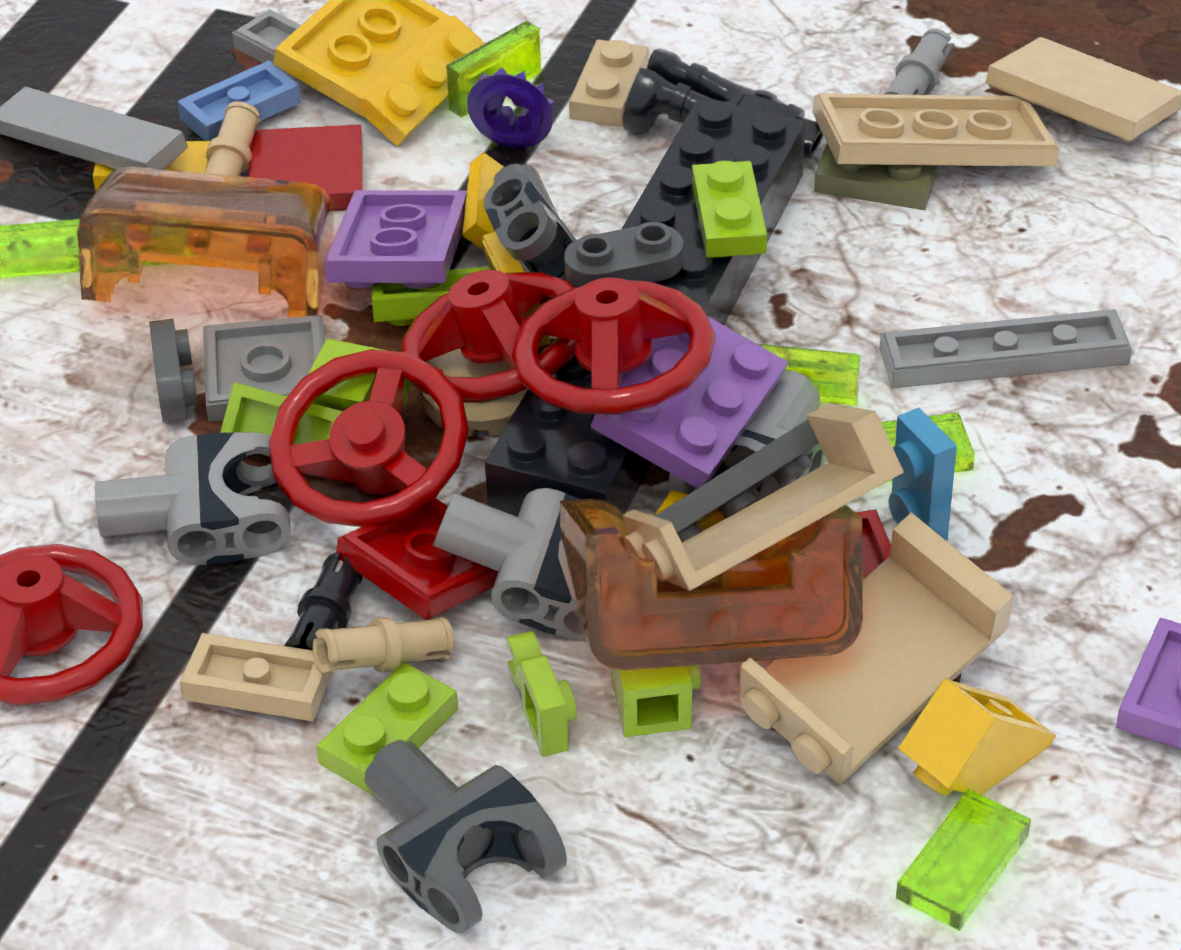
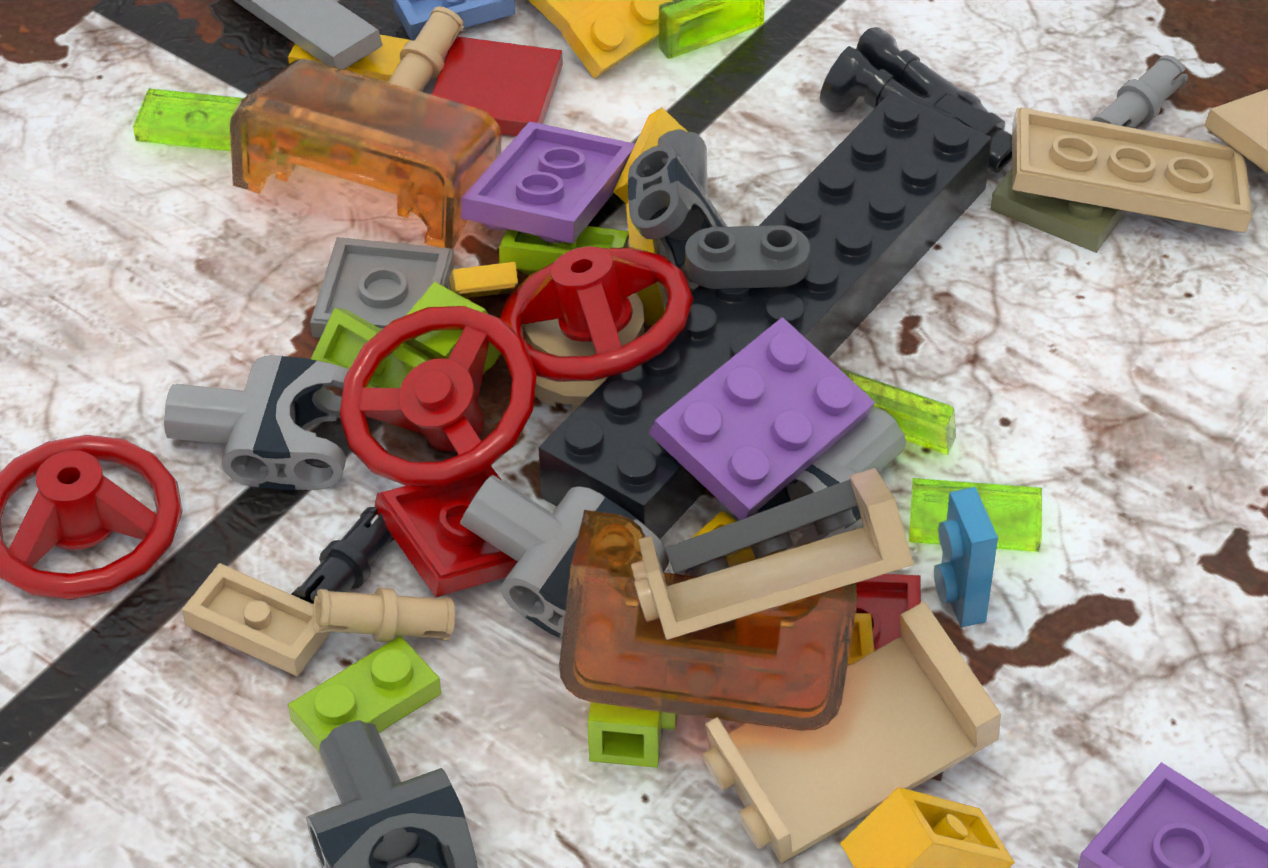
camera: 15 degrees right, 5 degrees up
dark grey plate [149,318,198,422] -> none
dark purple gear [467,67,555,148] -> none
lime plate [506,631,577,757] -> none
red piece [511,277,716,415] -> none
tan plate [569,39,649,127] -> none
lime plate [692,161,767,258] -> none
light grey tile [879,309,1132,388] -> none
none -> yellow tile [449,262,518,298]

